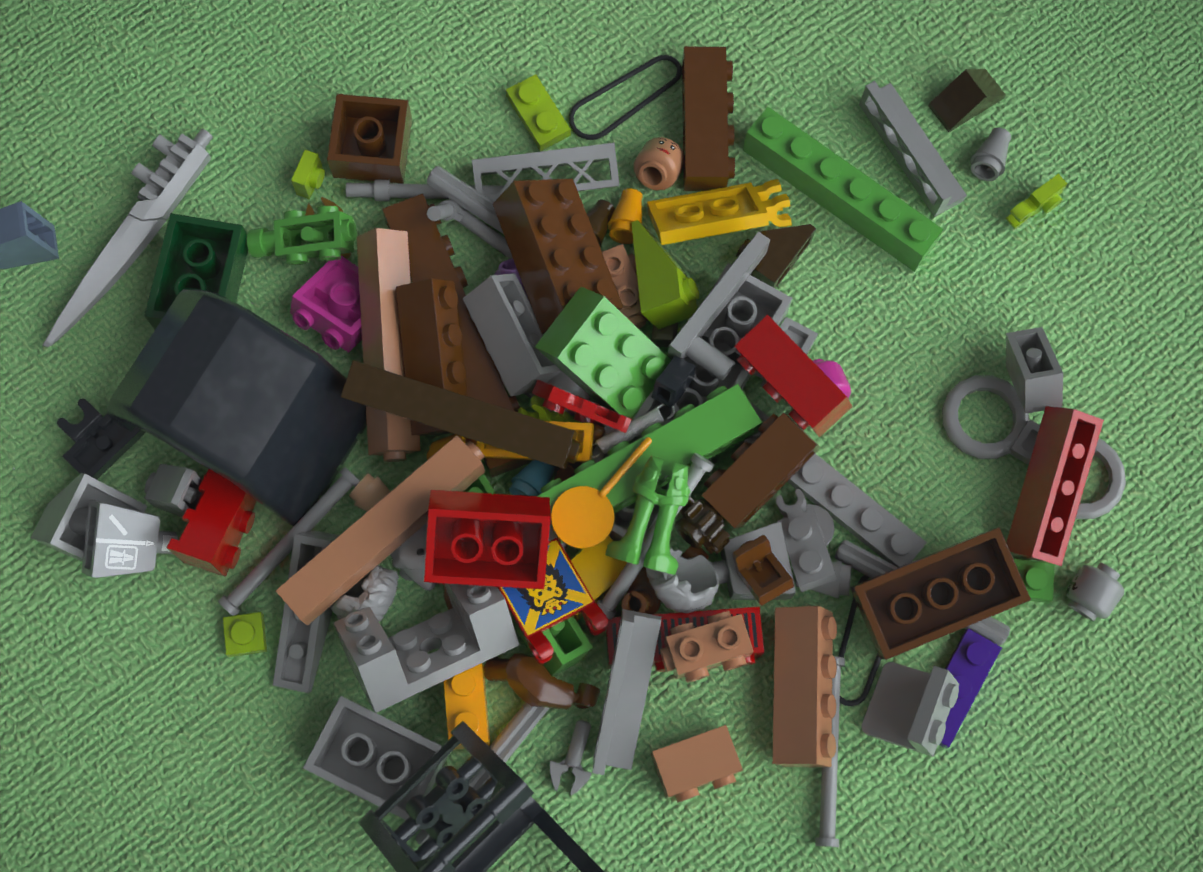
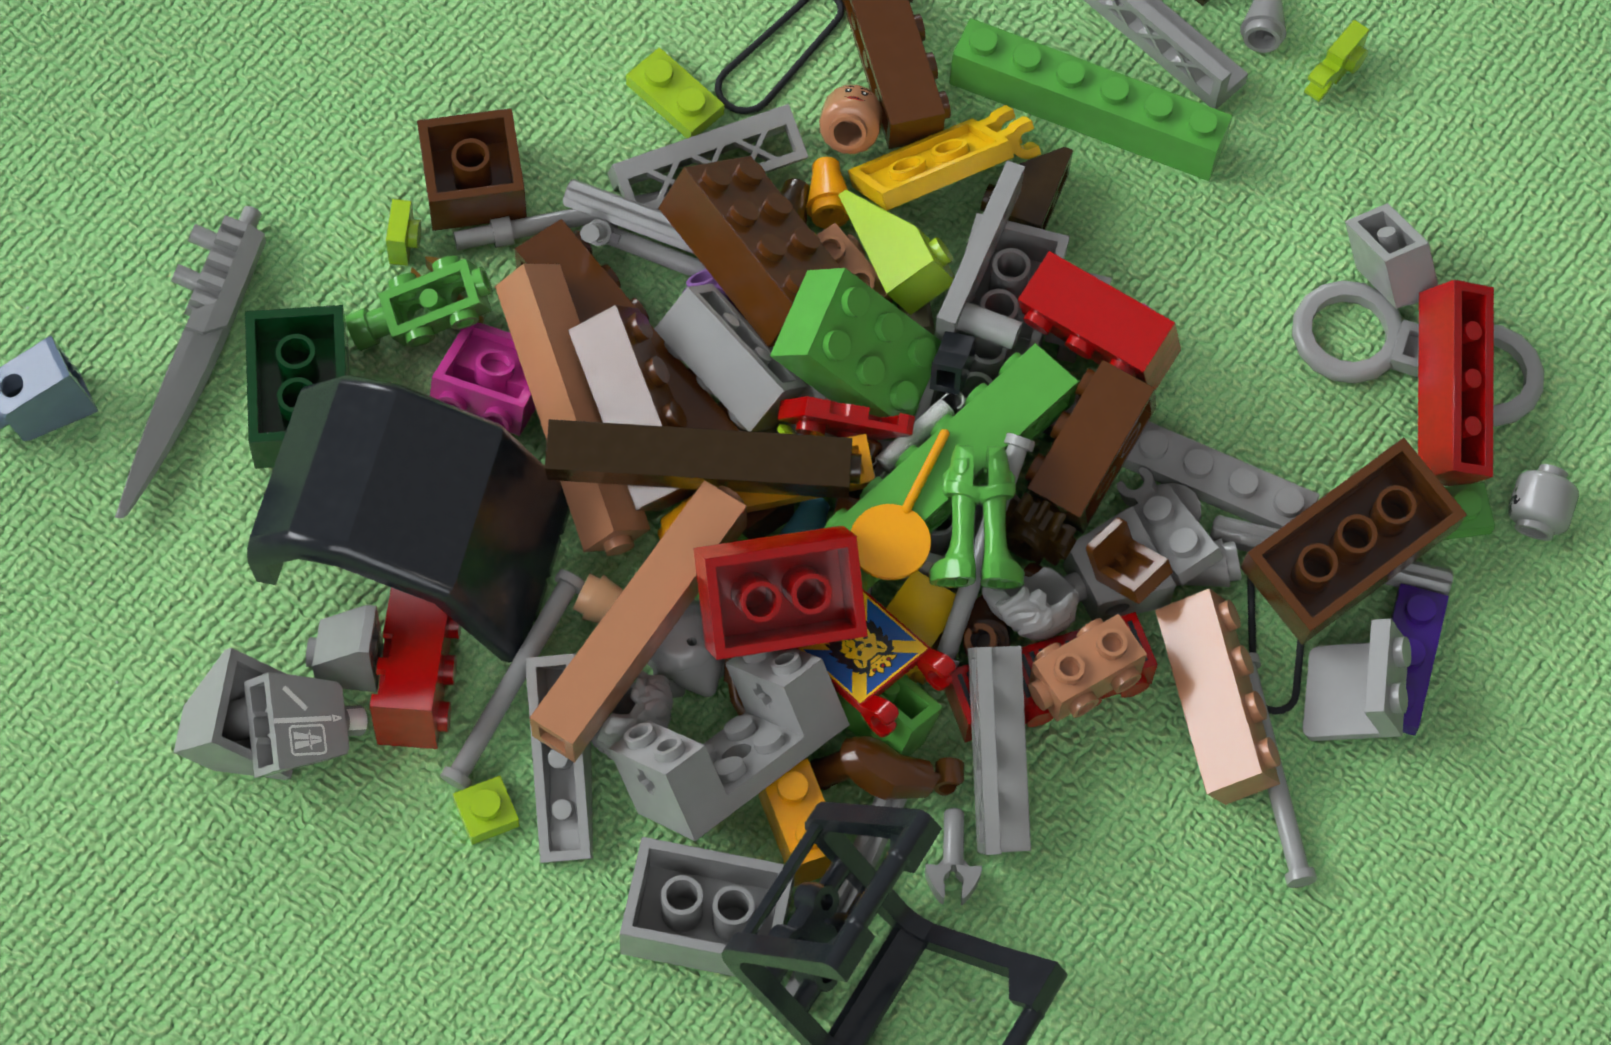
camera: 15 degrees left, 10 degrees down
black plate [57,398,146,480] -> none
nougat brick [651,725,743,803] -> none

